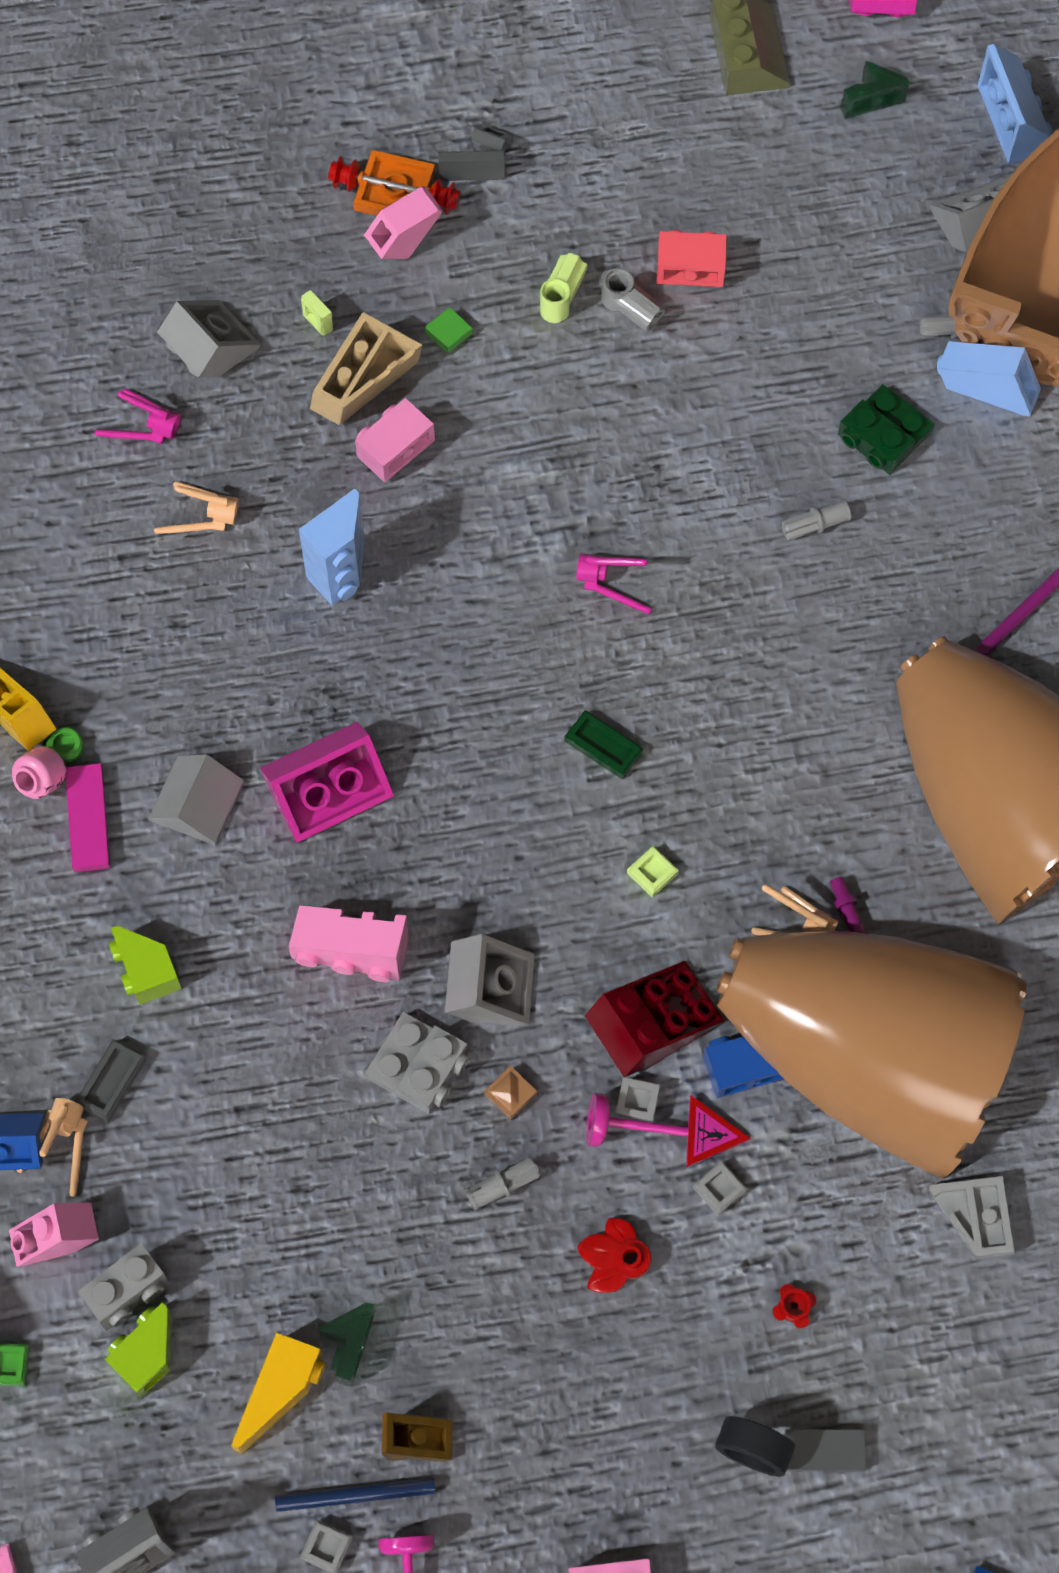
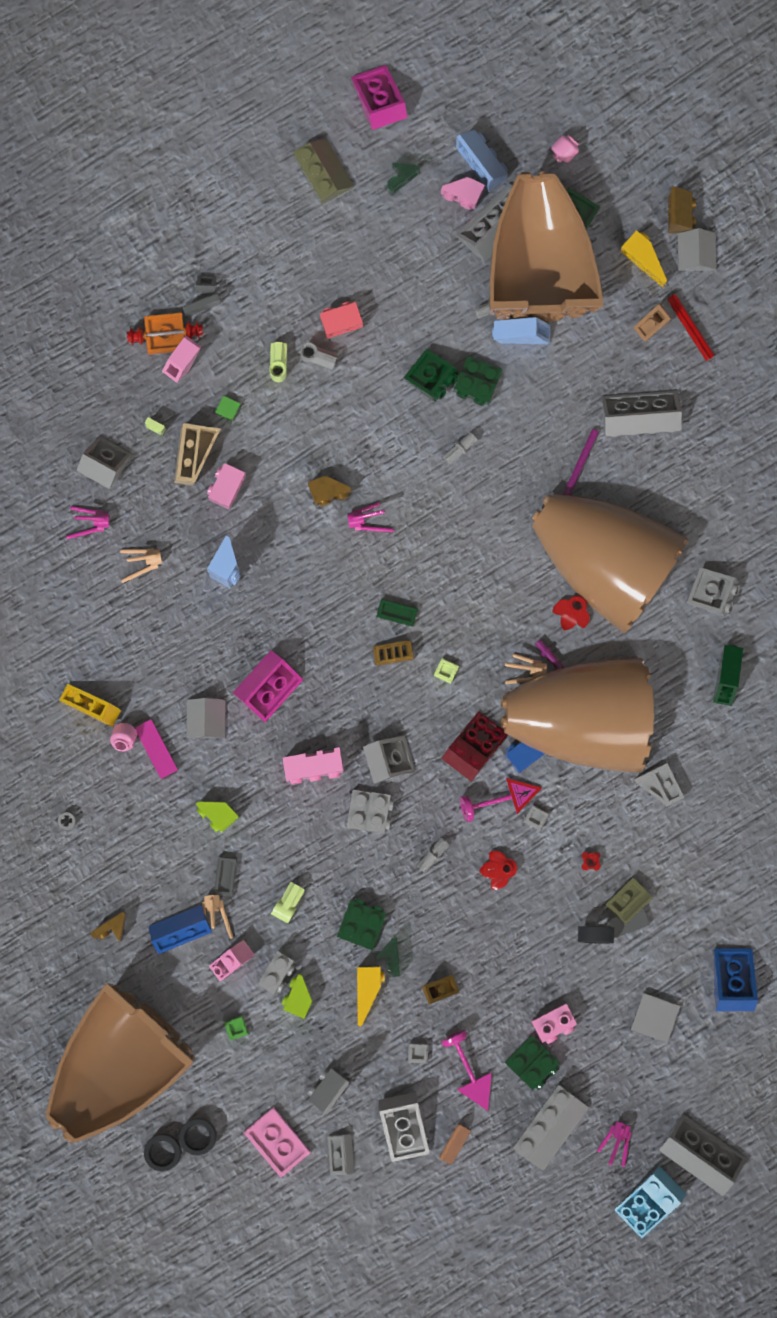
camera: 20 degrees left, 15 degrees up
bright green tile [46,727,84,765] -> none
dark blue bar [275,1478,435,1512] -> none
medium nougat tile [484,1066,537,1120] -> none
light grey plate [615,1077,660,1122] -> none
none -> yellowish green piece [271,882,305,924]
none -> pearl gold slope [308,476,351,507]
none -> dark green plate [337,898,387,951]
none -> pearl gold slope [373,640,413,666]
none -> dark green plate [403,348,458,402]
none -> bright pink slope [441,177,485,210]
none -> red plate [552,595,590,630]
none -> olive plate [606,878,653,925]

